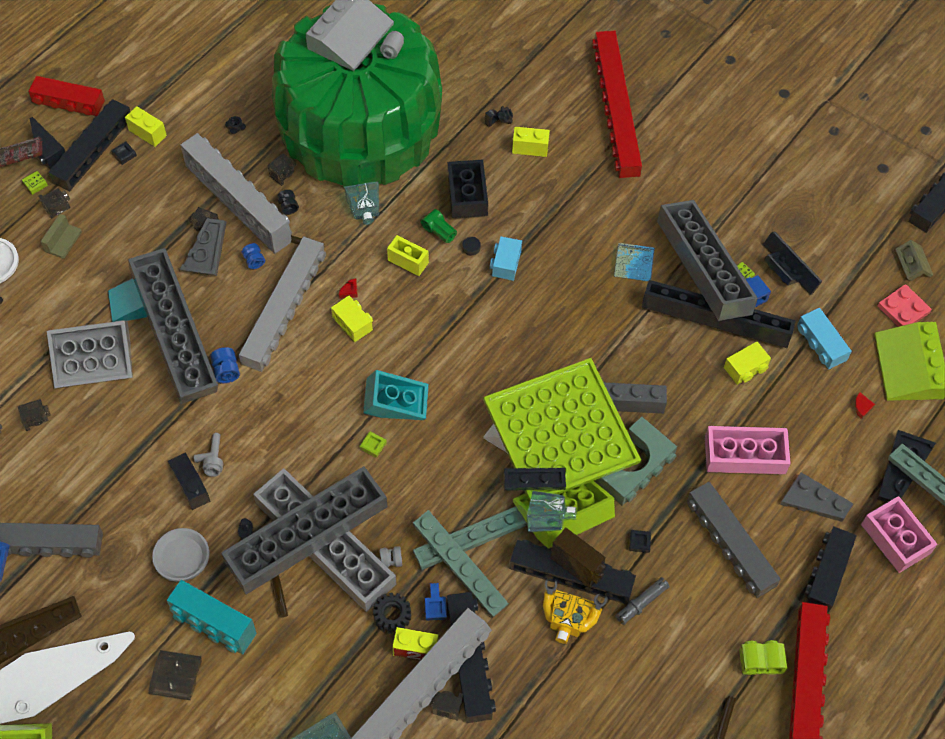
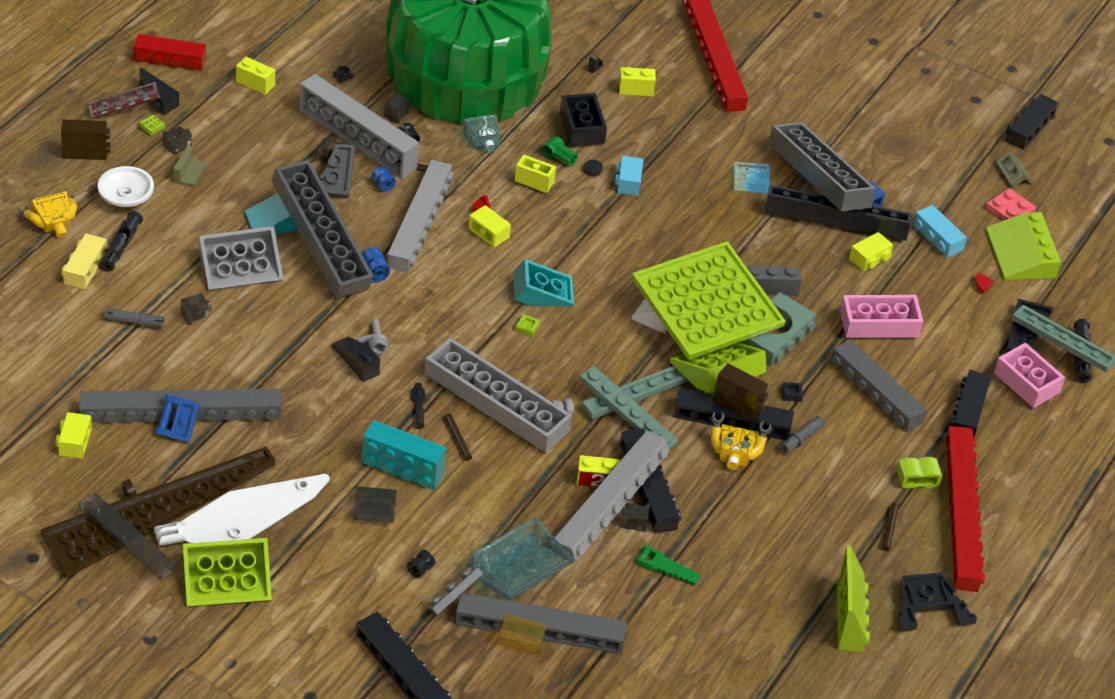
camera: 10 degrees left, 15 degrees down
black brick [48,99,131,192] -> none
black tile [111,141,137,165] -> none
light grey piece [152,528,209,582] -> none
dark grey brick [221,466,388,595] -> none
black tyre [373,592,411,634] -> none
blue plate [425,583,447,621] -> none
black plate [498,106,513,124] -> none
black plate [503,468,566,491] -> none
clear light blue torso [527,491,577,532] -> none
black bracket [763,231,822,295] -> none
dark grey wing [780,472,853,522] -> none

